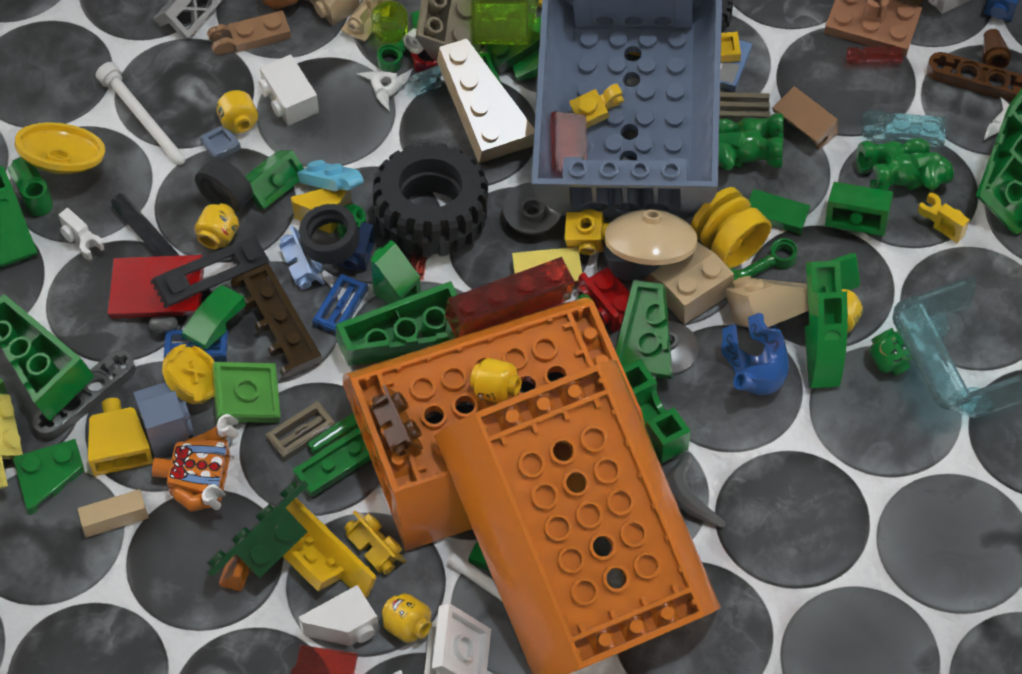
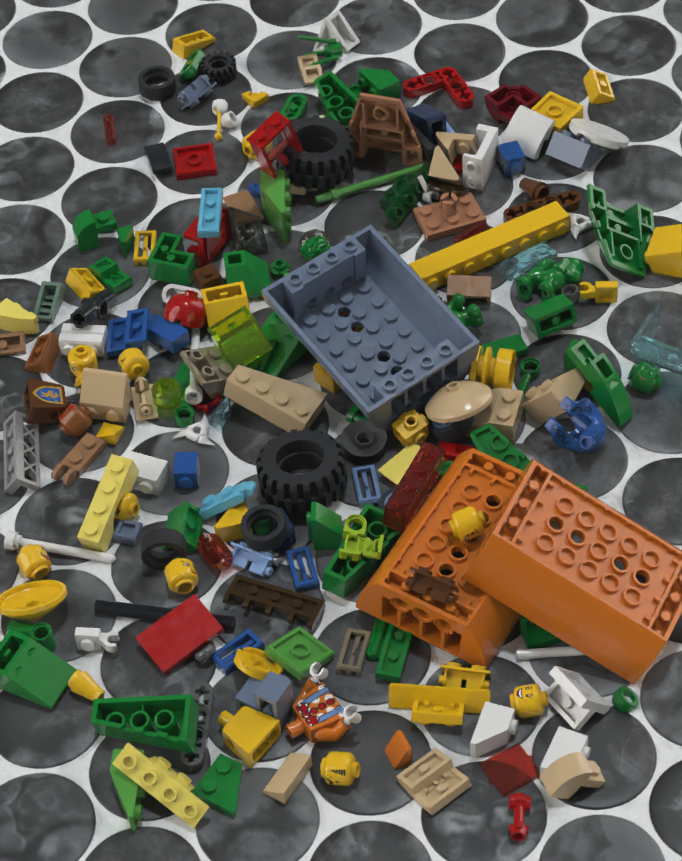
camera: 35 degrees left, 10 degrees down
black container [150,235,270,308] -> none
green slope [182,285,246,349] -> none
dark green bracket [205,480,309,578] -> none
clear red slope [551,111,587,174] -> none
yellow plate [569,83,625,130] -> none
none -> yellow head [16,544,52,580]
none -> yellow cone [67,669,106,701]
none -> light yellow arch [77,454,139,553]
none -> yellow slope [96,422,125,445]
none -> blue brick [173,452,200,489]
none -> clear red beam [197,533,233,570]
none -> yellow head [320,751,360,786]
none -> lime piece [339,514,384,561]
none -> medium blue tile [351,464,381,508]
none -> tan slope [396,747,472,815]
none -> yellow brick [409,201,570,290]
none -> dark grey hinge [561,284,580,303]

